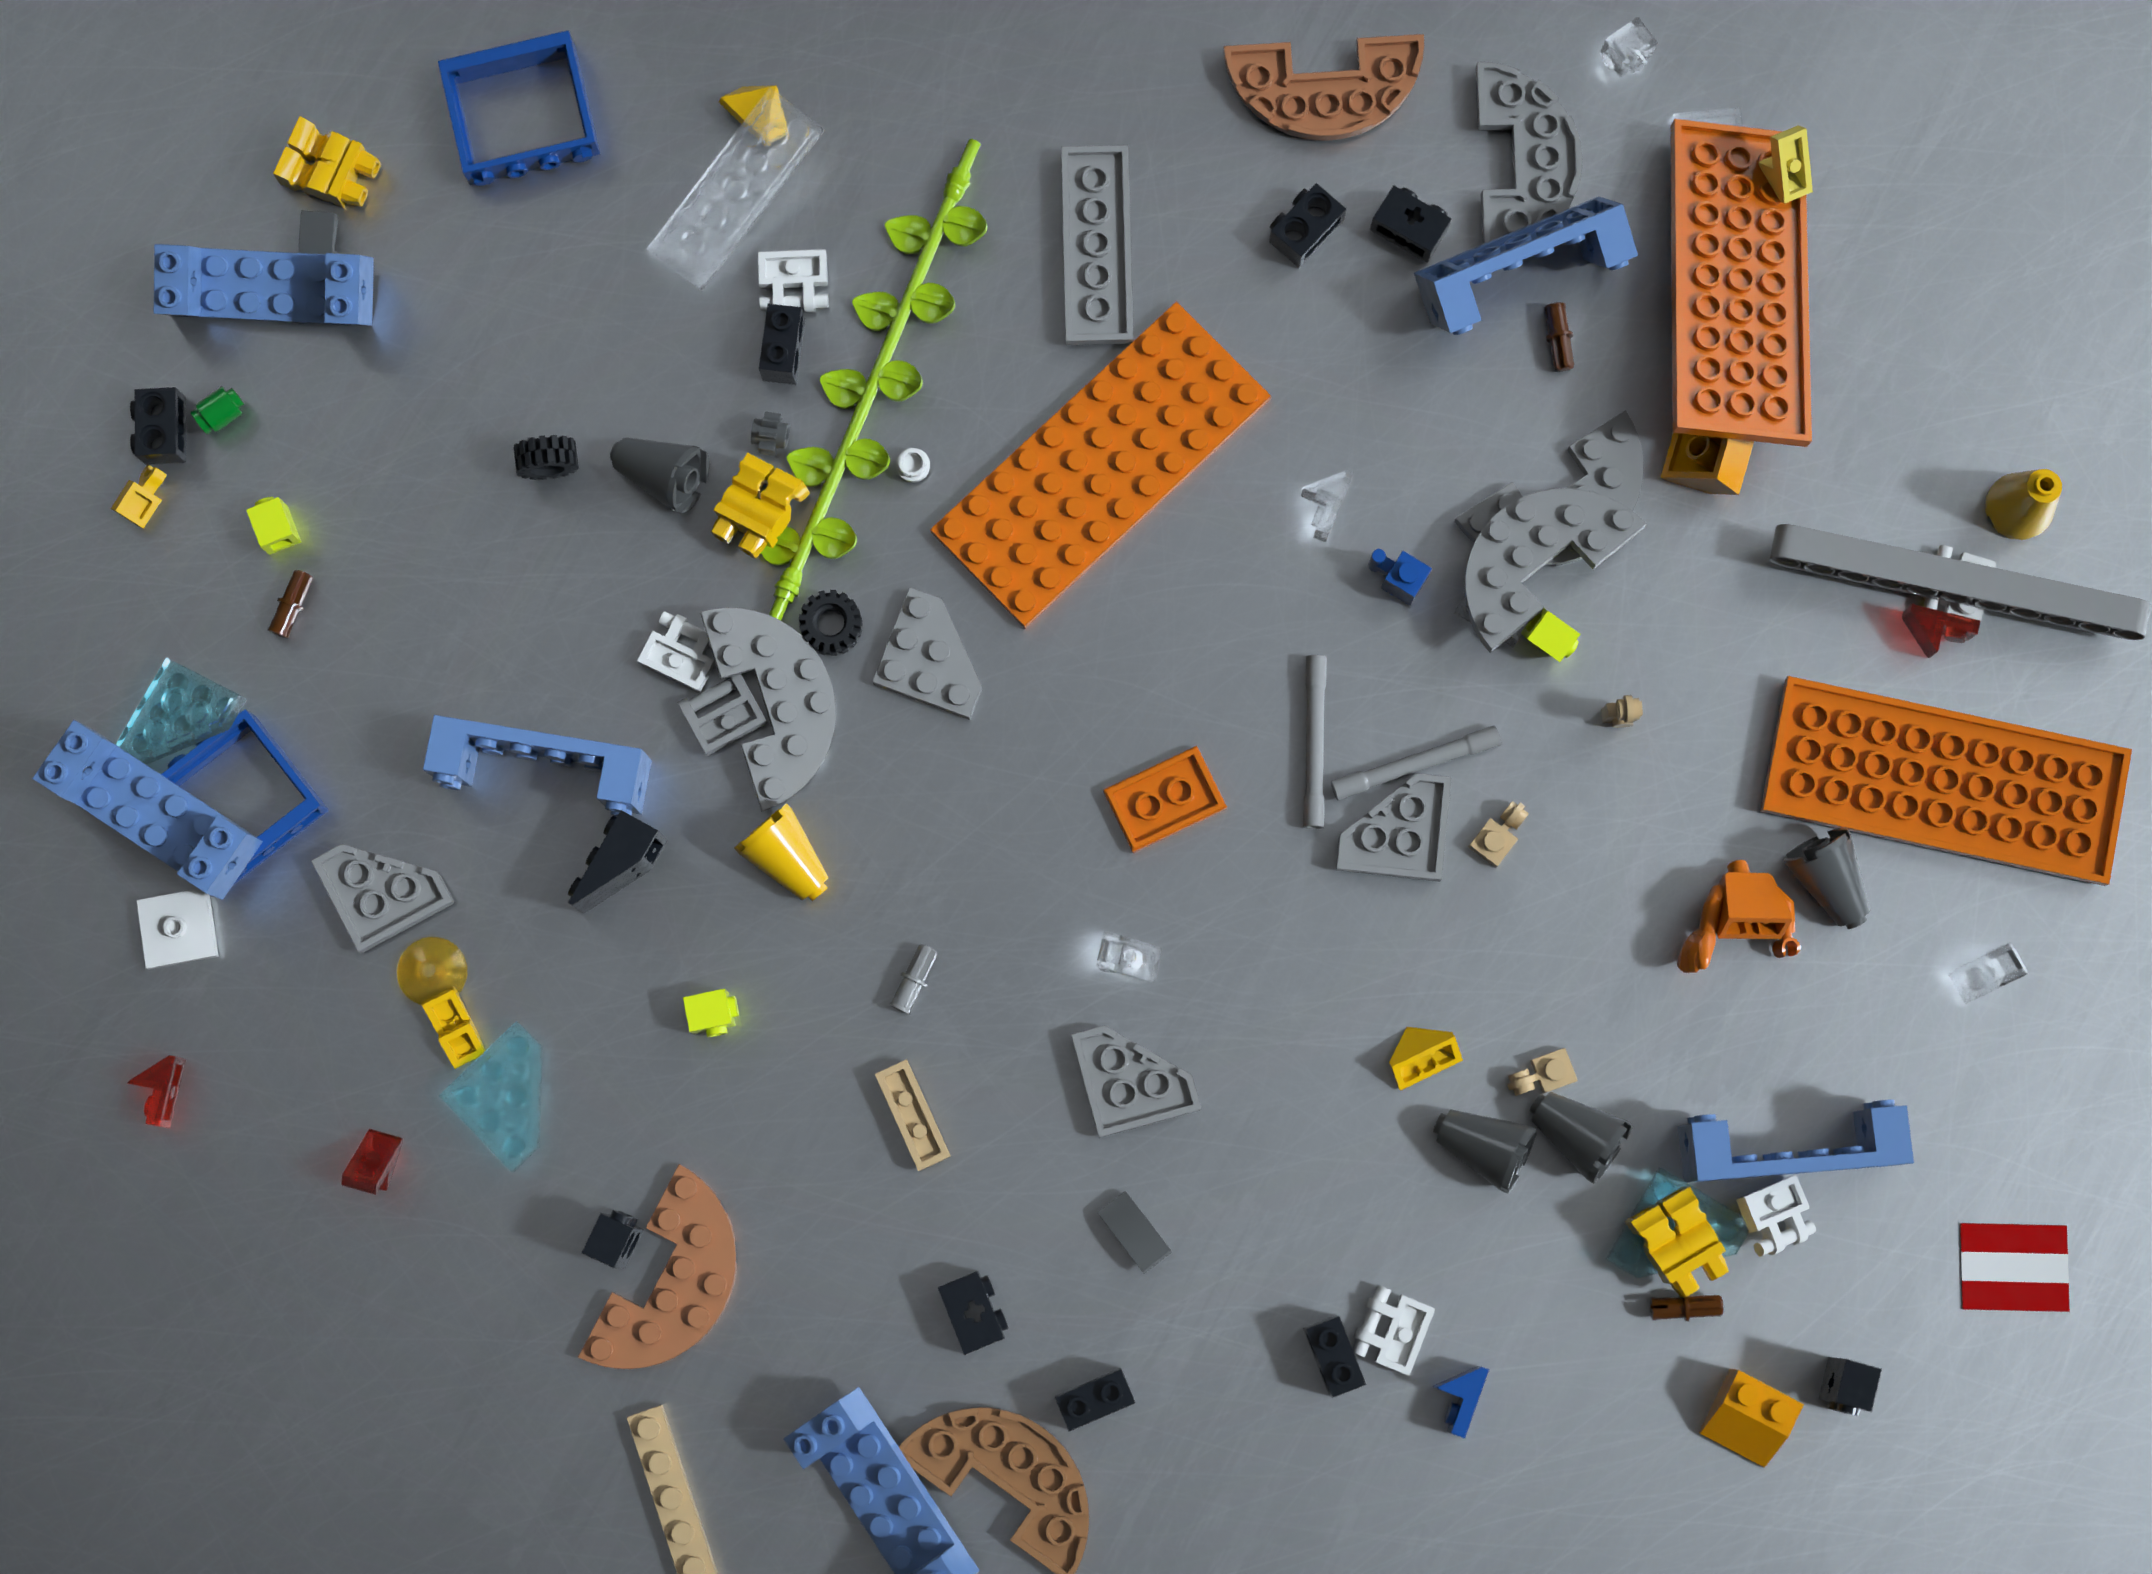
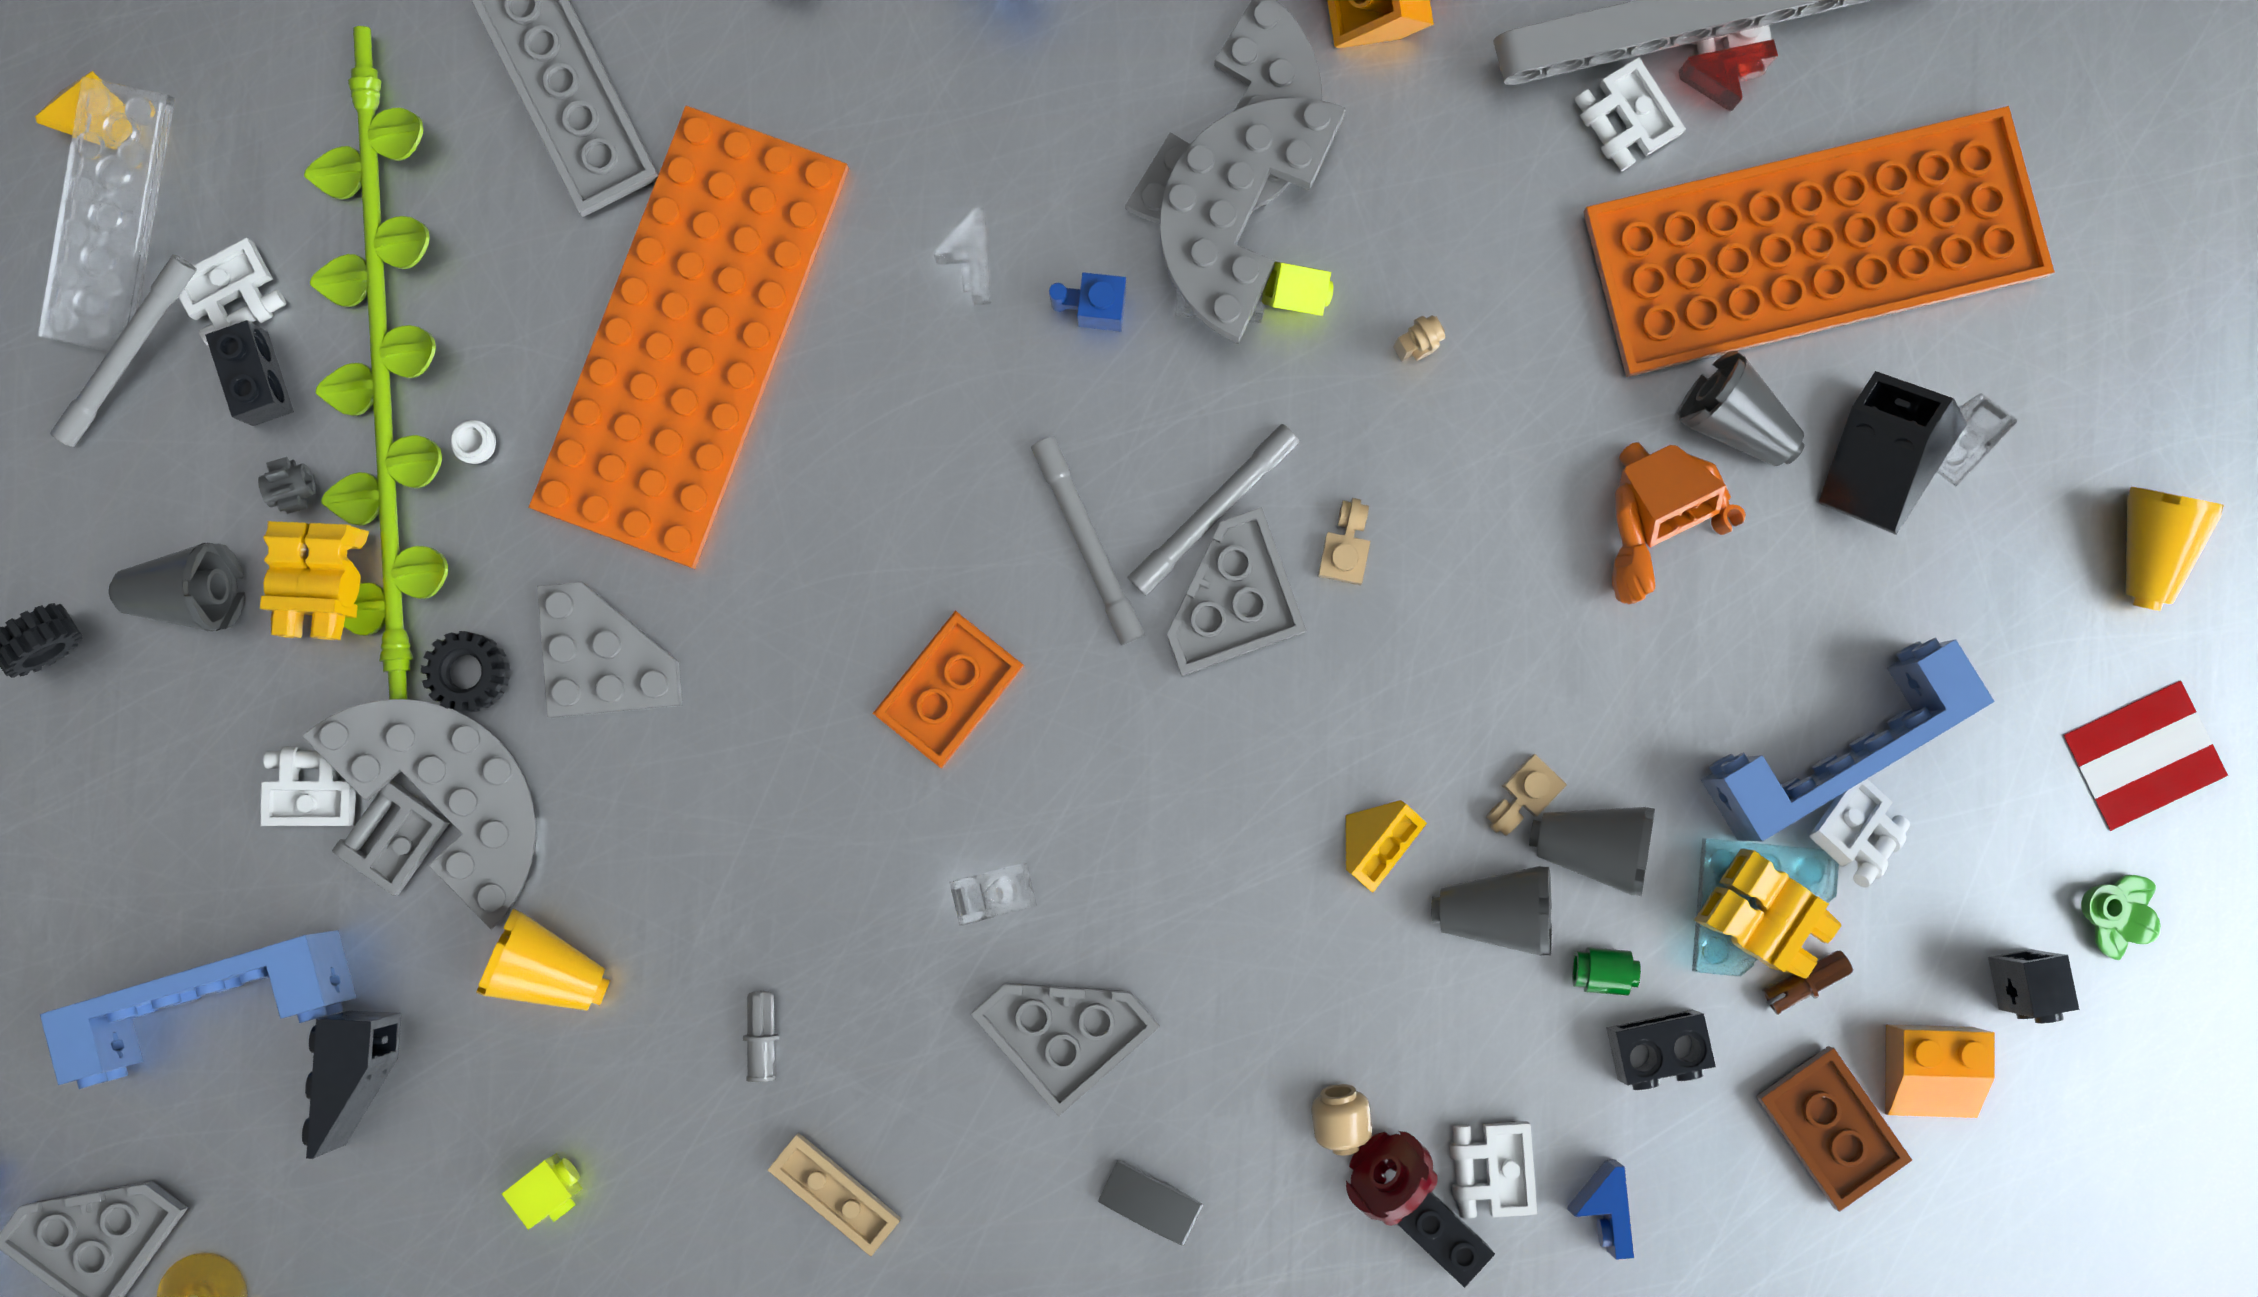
camera: 25 degrees left, 5 degrees up
none -> light grey piece [50,254,197,447]
none -> tan head [1311,1084,1372,1156]
none -> dark red plate [1346,1131,1438,1226]
none -> green brick [1572,947,1641,996]
none -> white plate [1574,57,1686,171]
none -> black brick [1606,1009,1716,1090]
none -> dark orange plate [1756,1046,1913,1212]
none -> black slope [1819,371,1967,535]
none -> plate [2081,875,2161,960]
none -> yellow cone [2126,487,2224,611]

